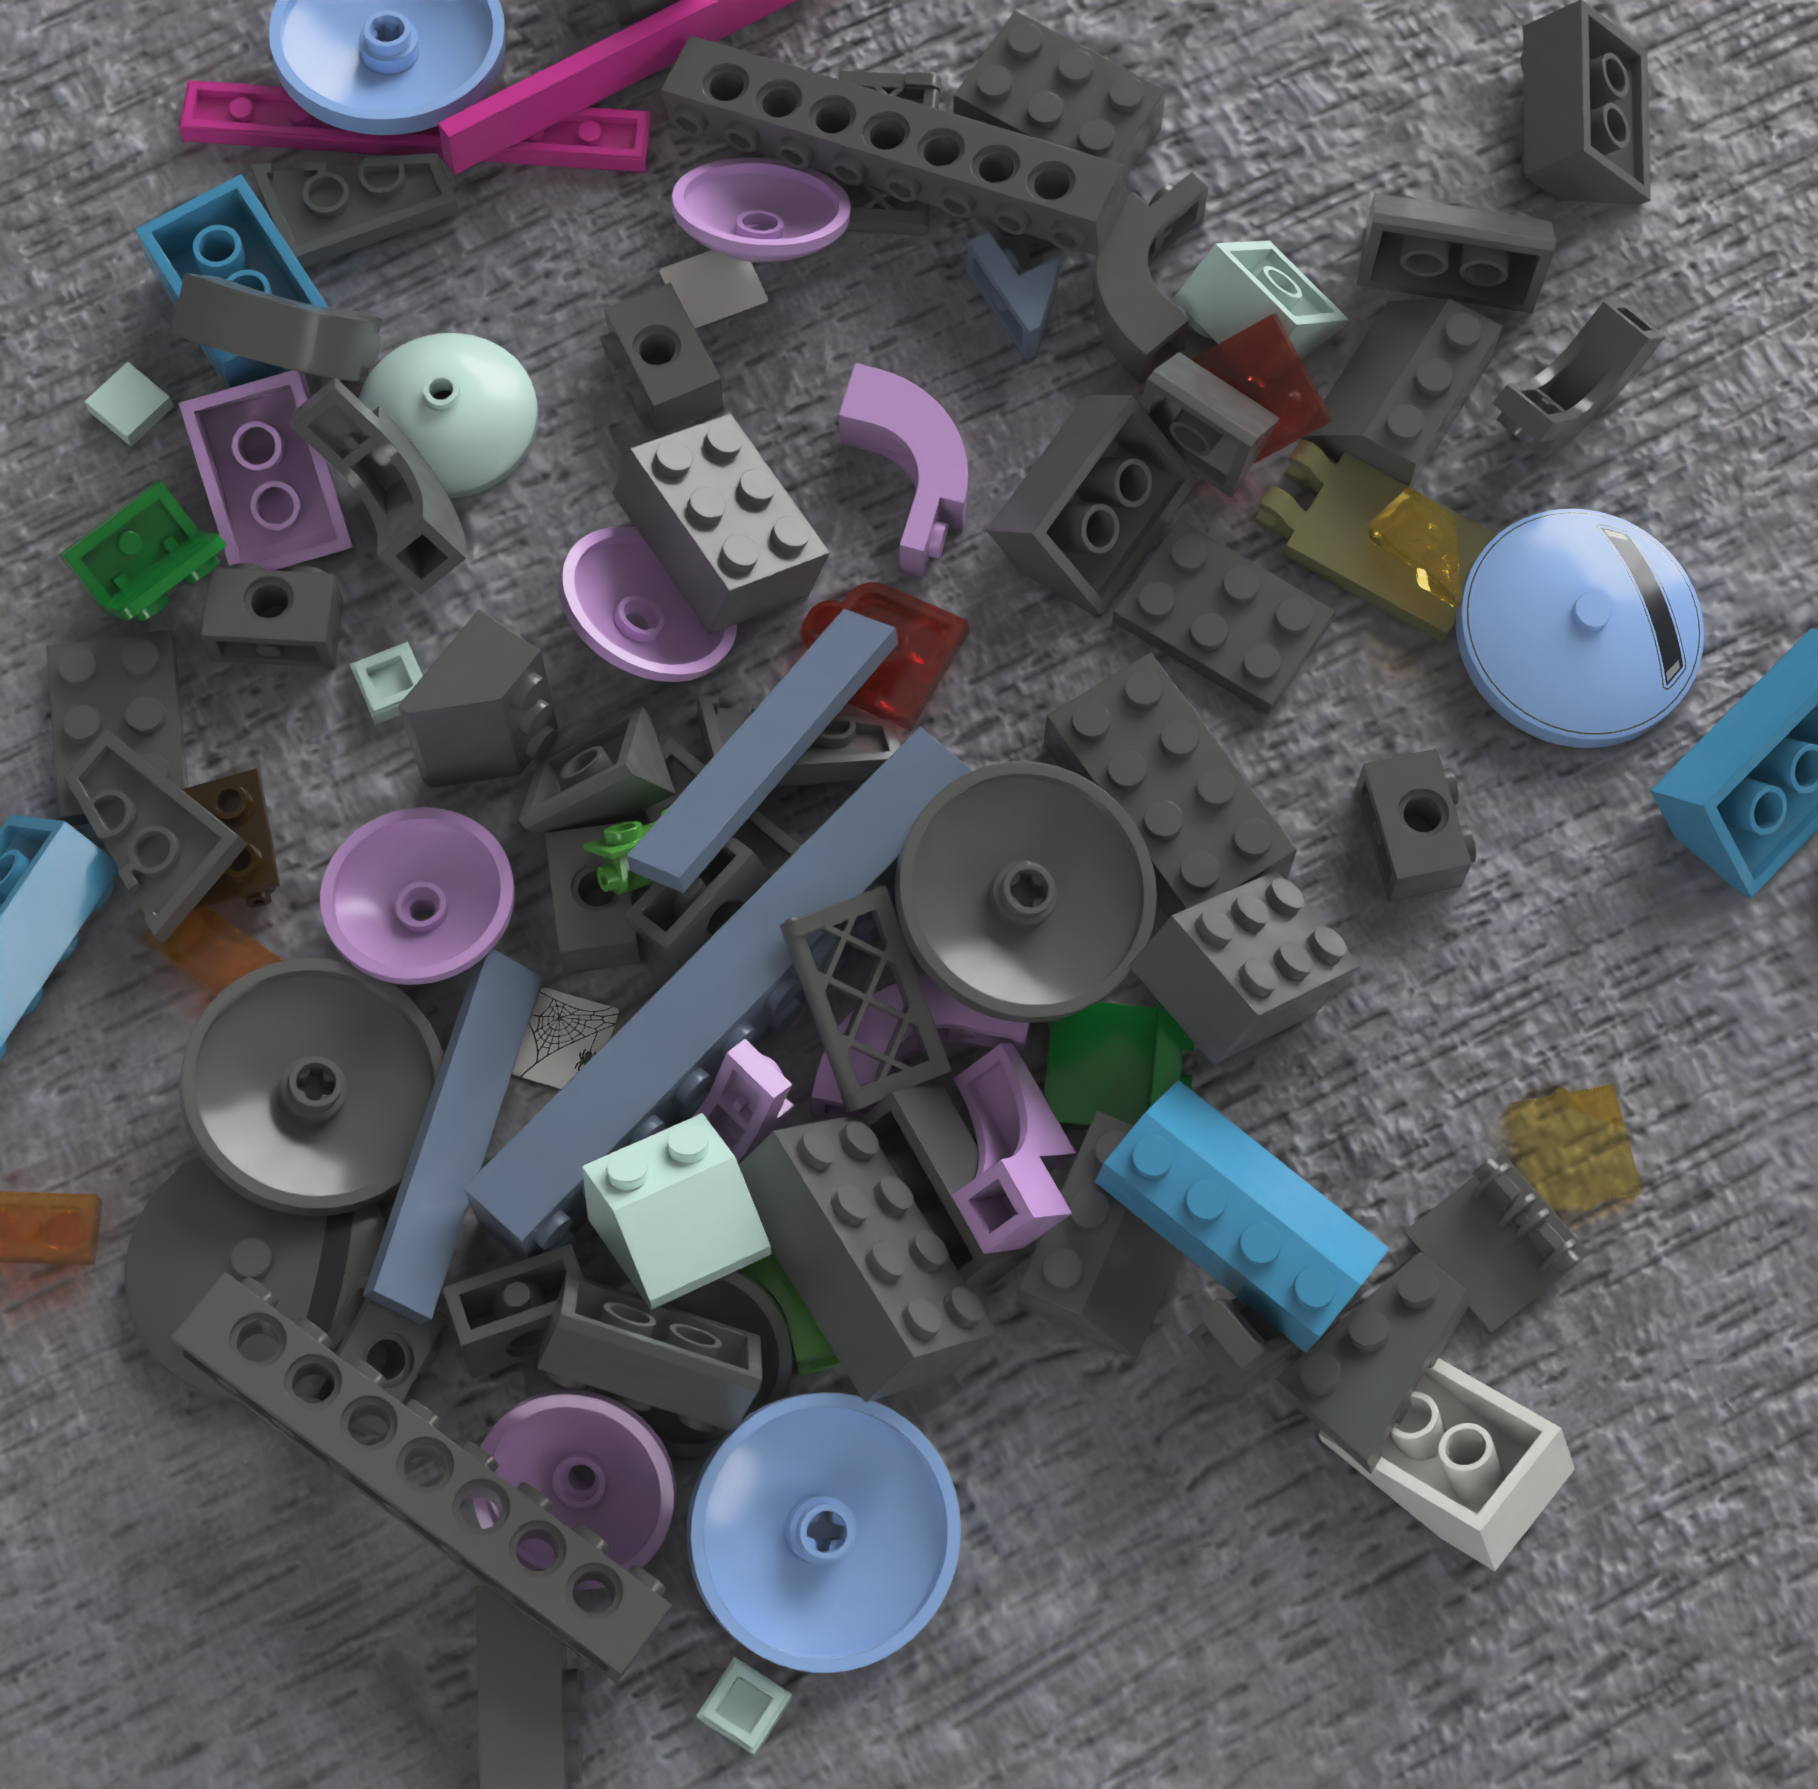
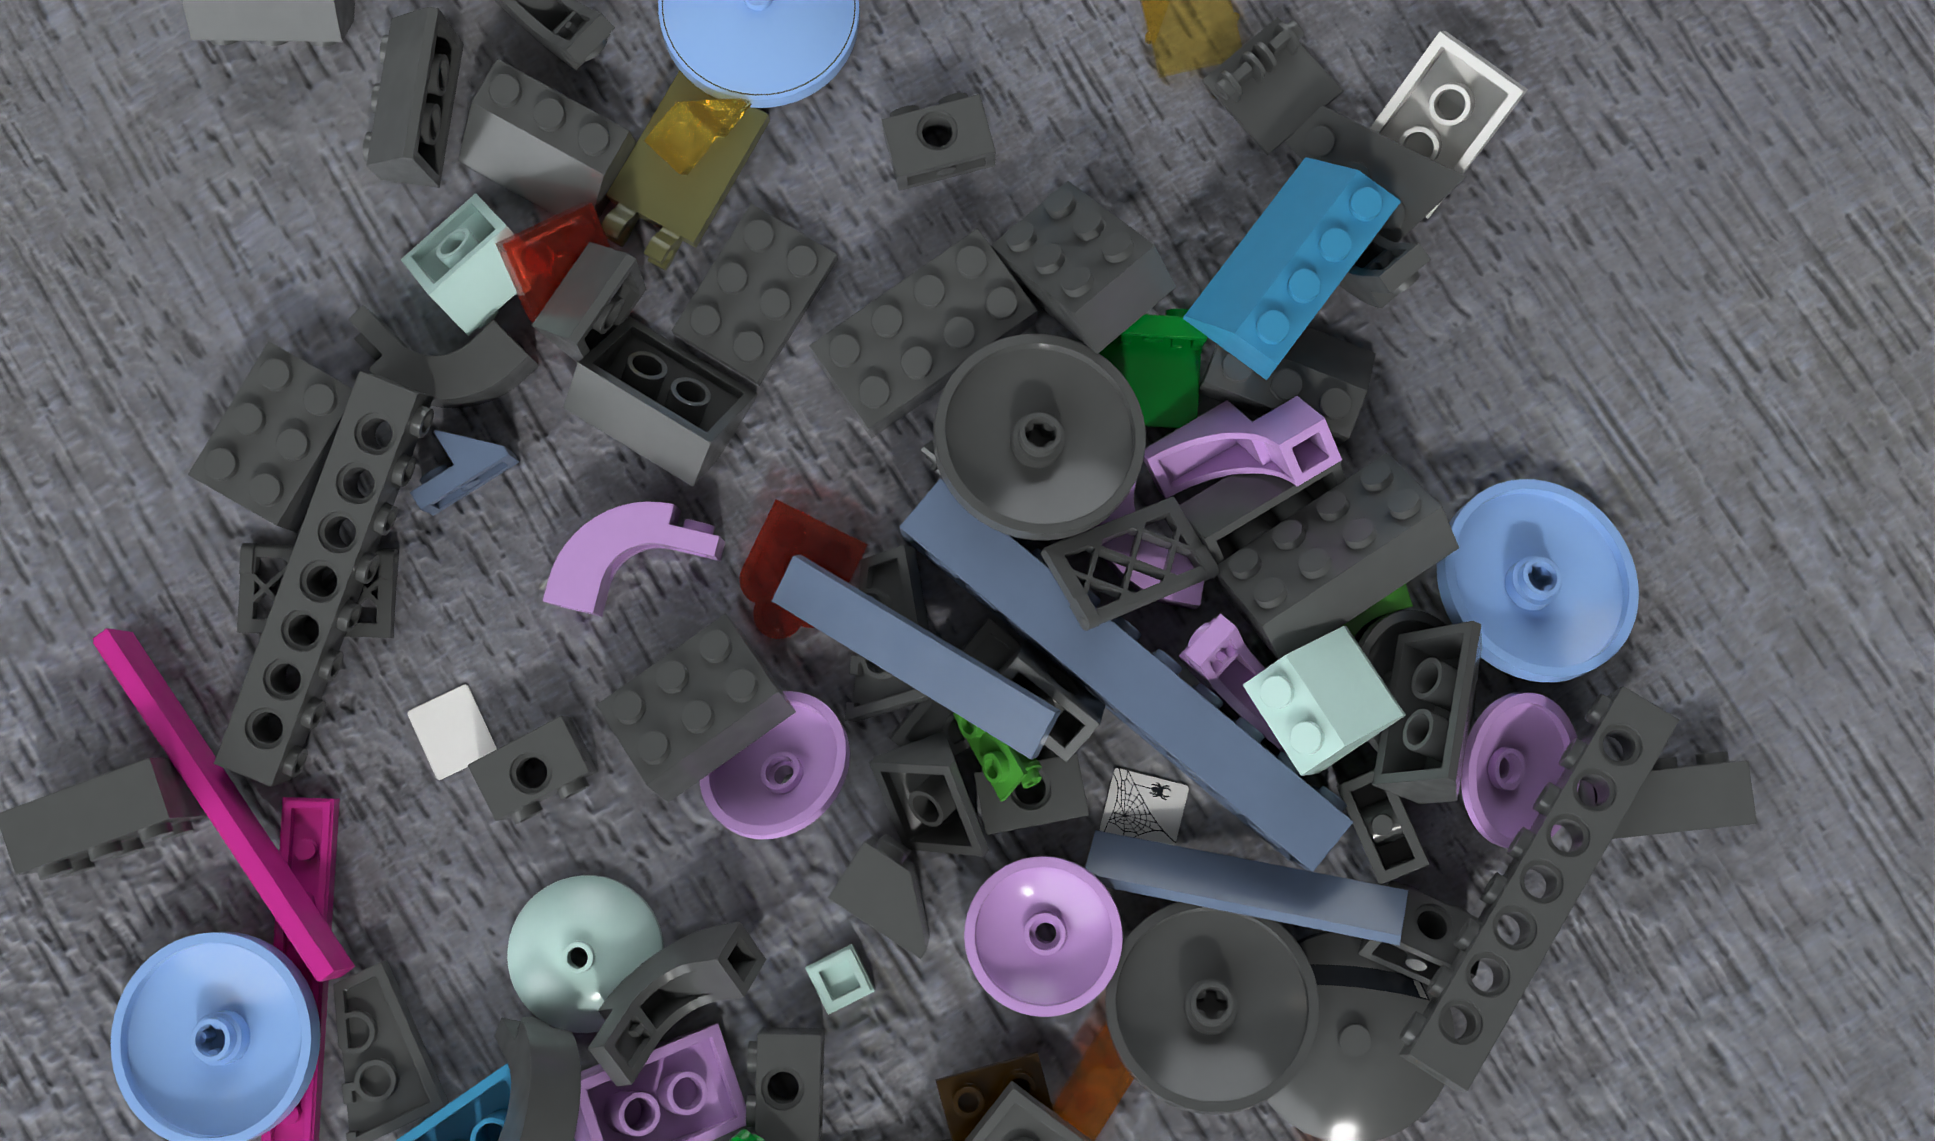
camera: 90 degrees left, 15 degrees up
lavender dish [671,157,851,263] -> none
light aqua tile [696,1657,793,1756] -> none

